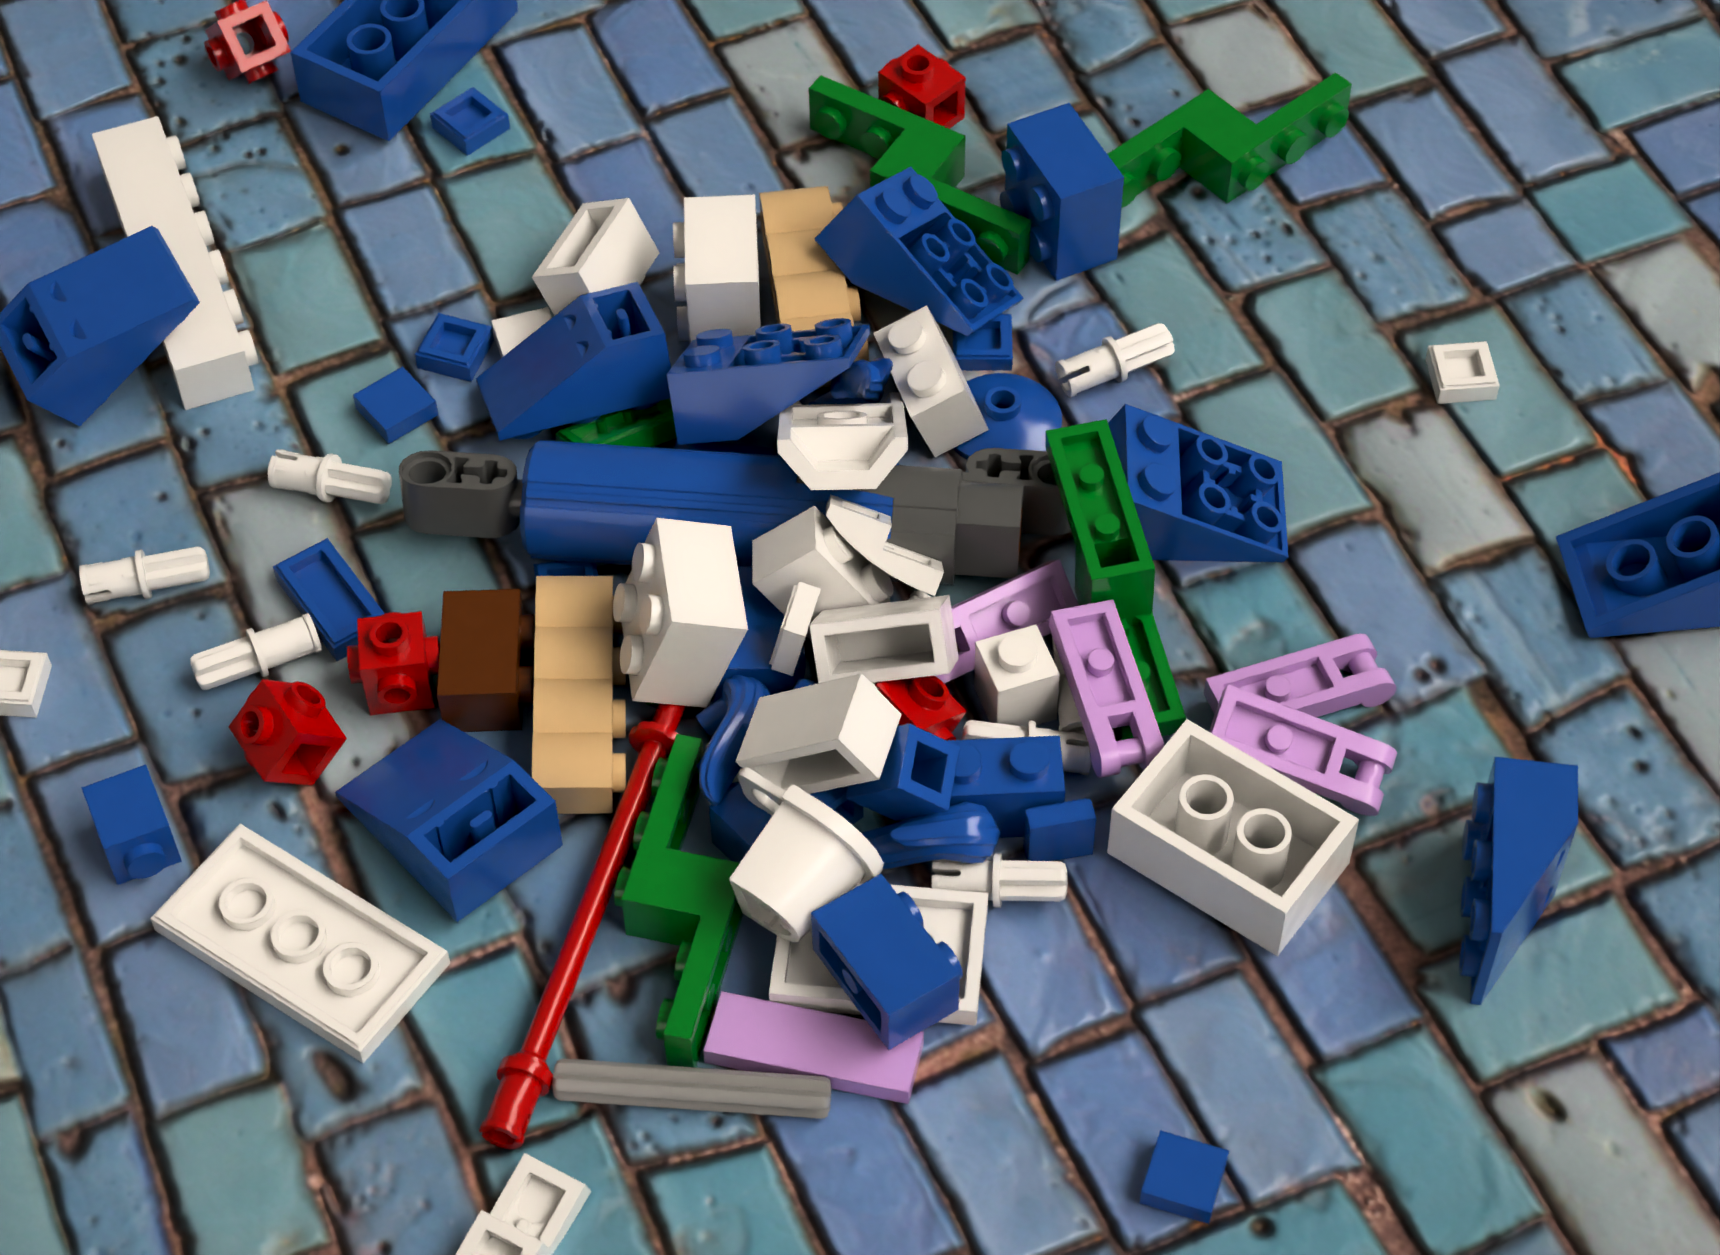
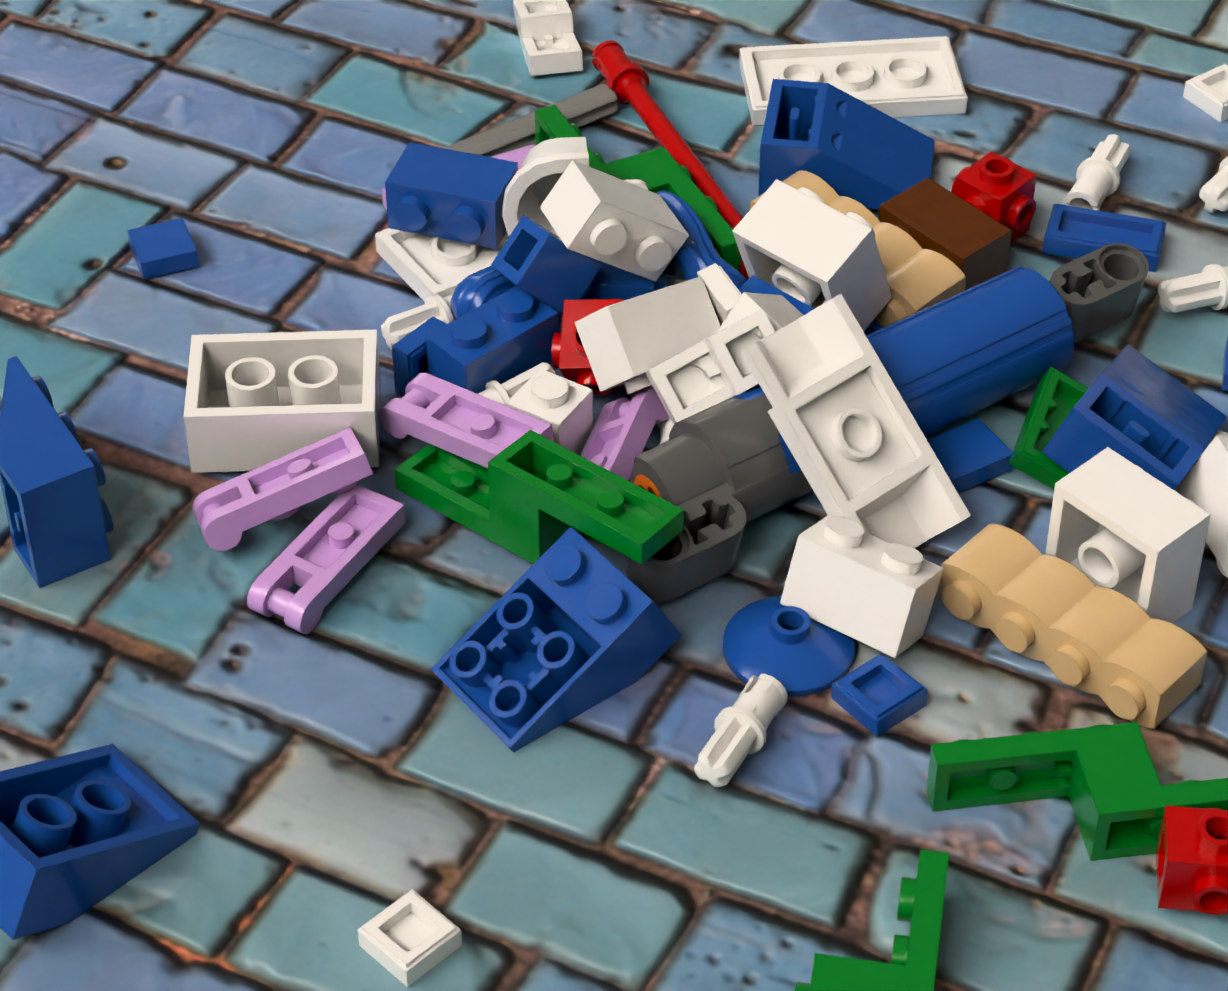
camera: 140 degrees right, 10 degrees down
blue brick [82,764,182,885] -> none
red brick [228,679,347,786] -> none
blue slope [667,318,870,445] -> none
blue piece [808,358,893,405] -> none
blue slope [814,166,1024,336] -> none
blue brick [1000,103,1124,281] -> none

